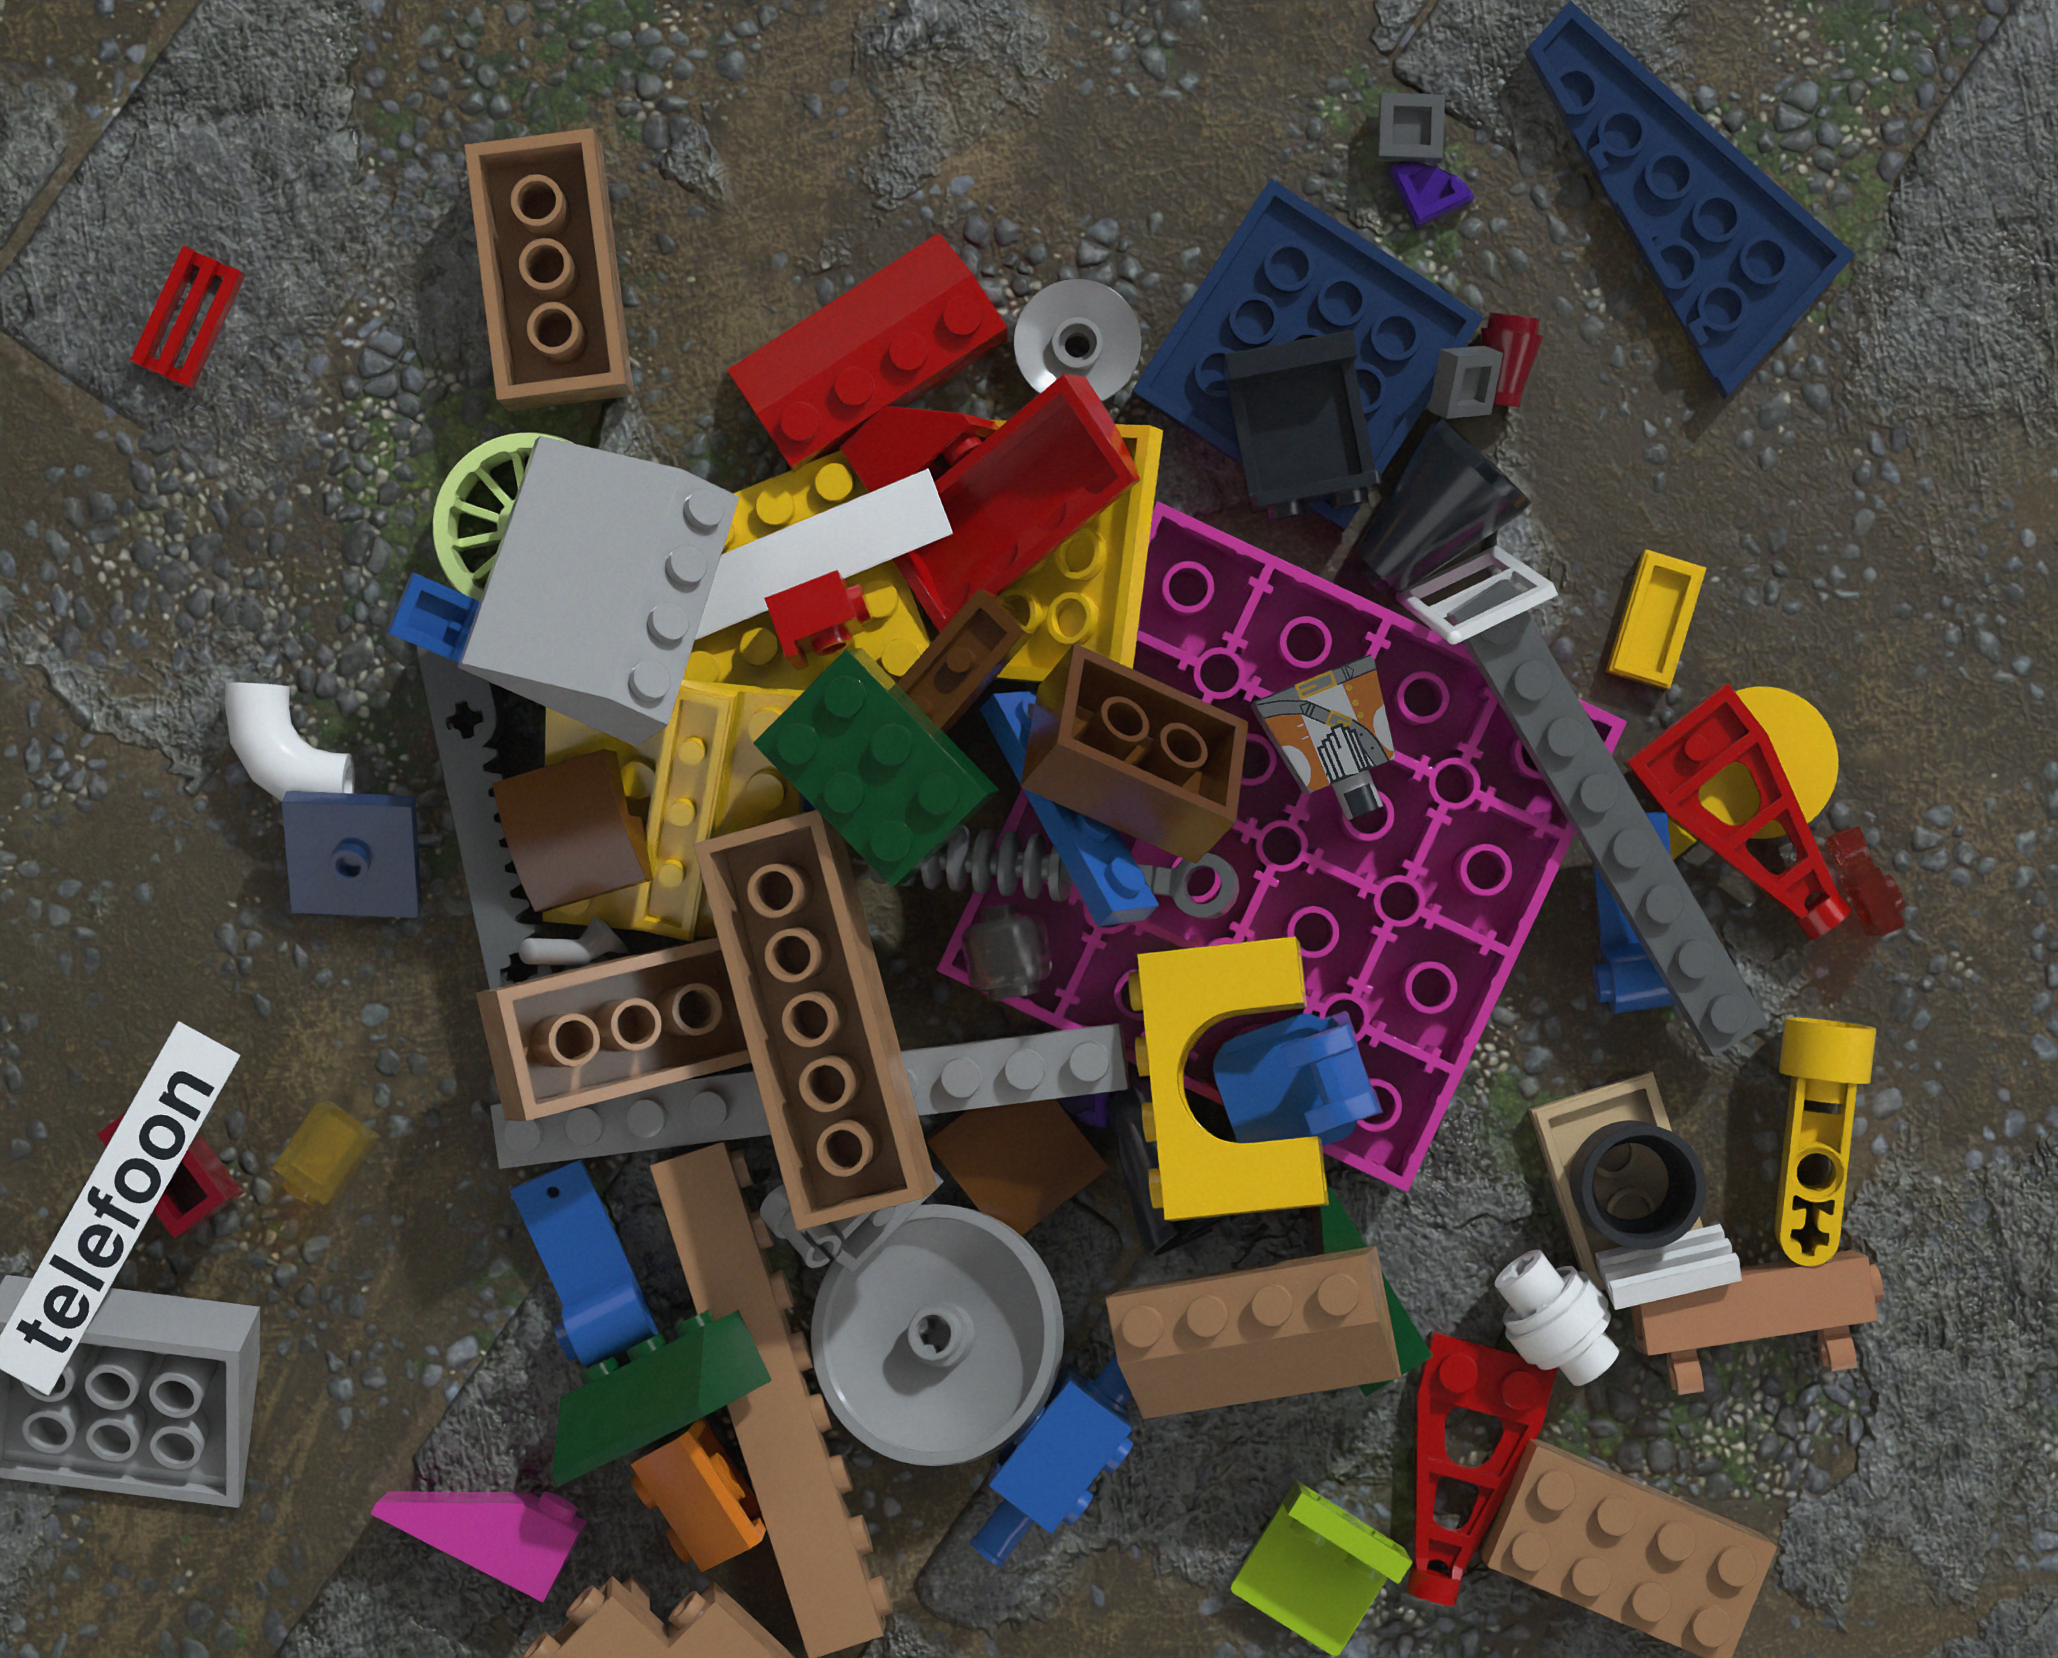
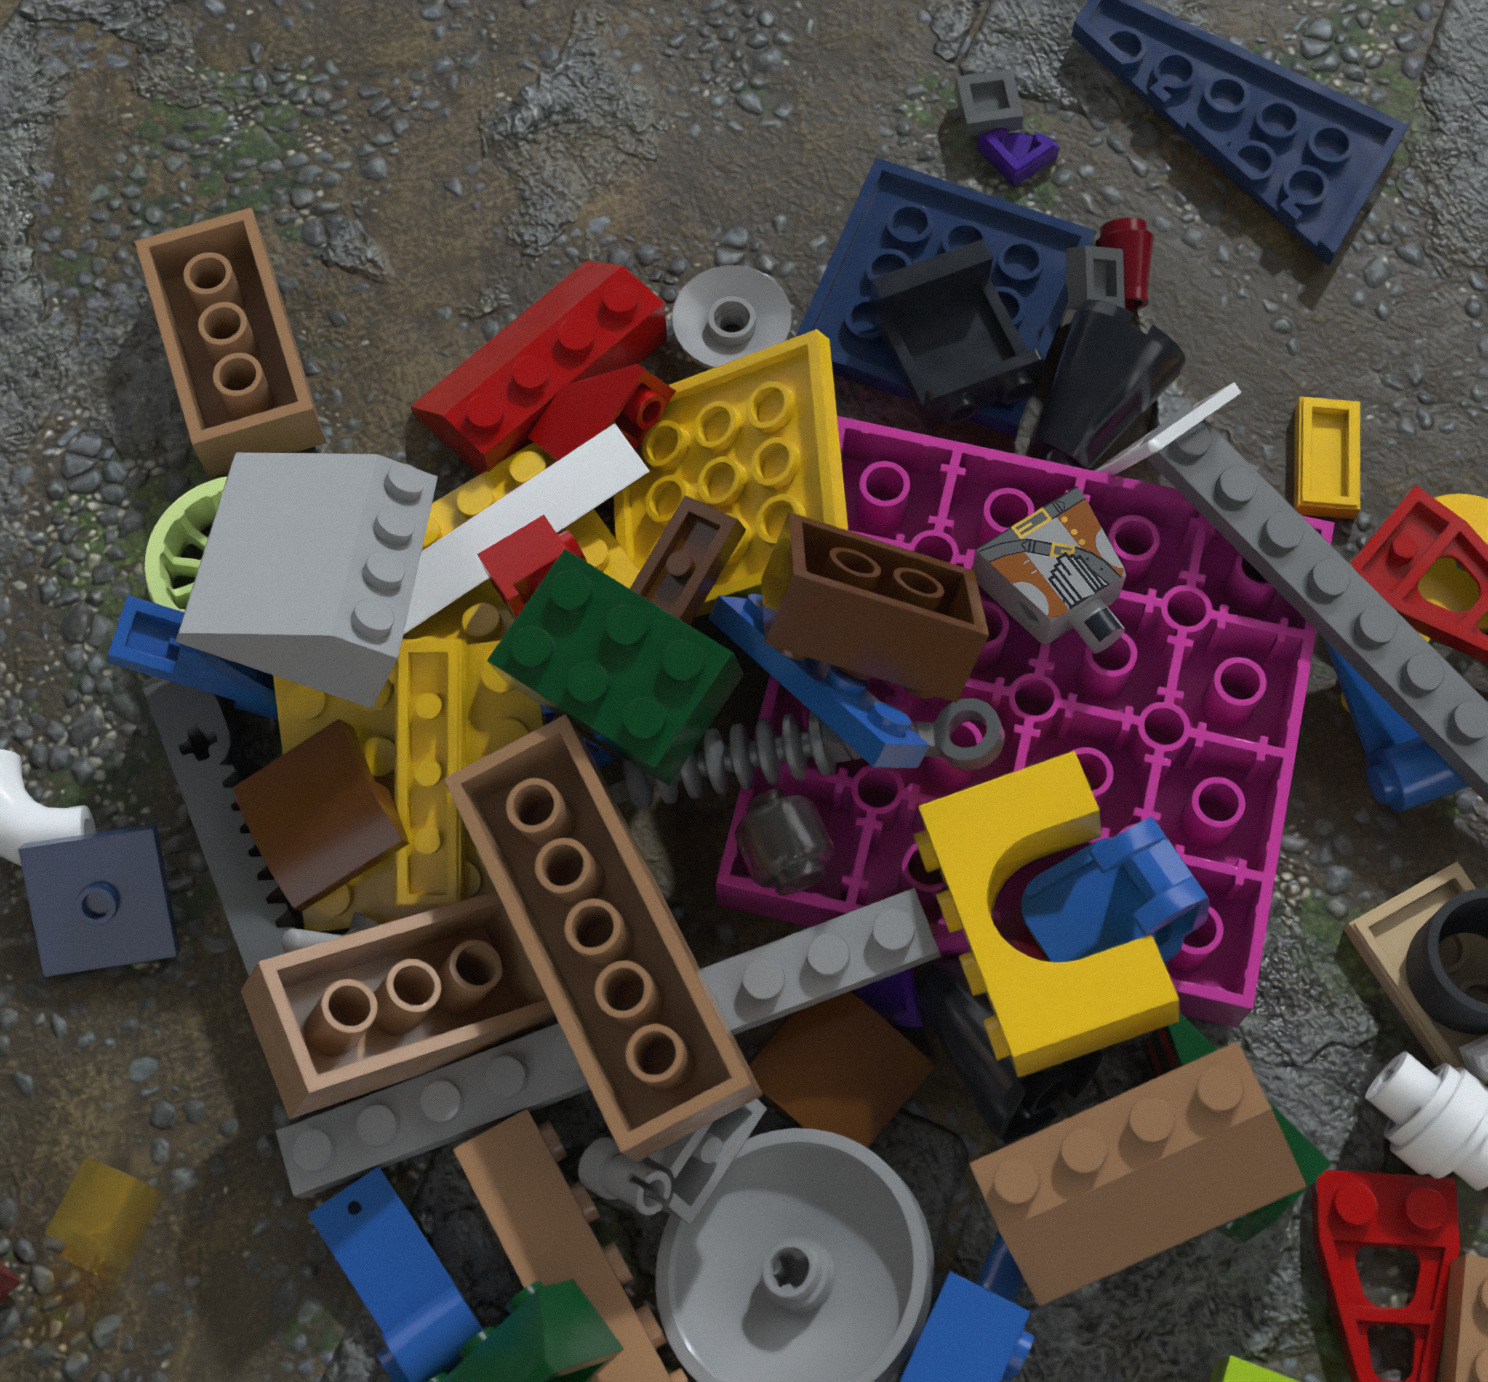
camera: 10 degrees left, 20 degrees down
red slope [892,374,1141,633] -> none

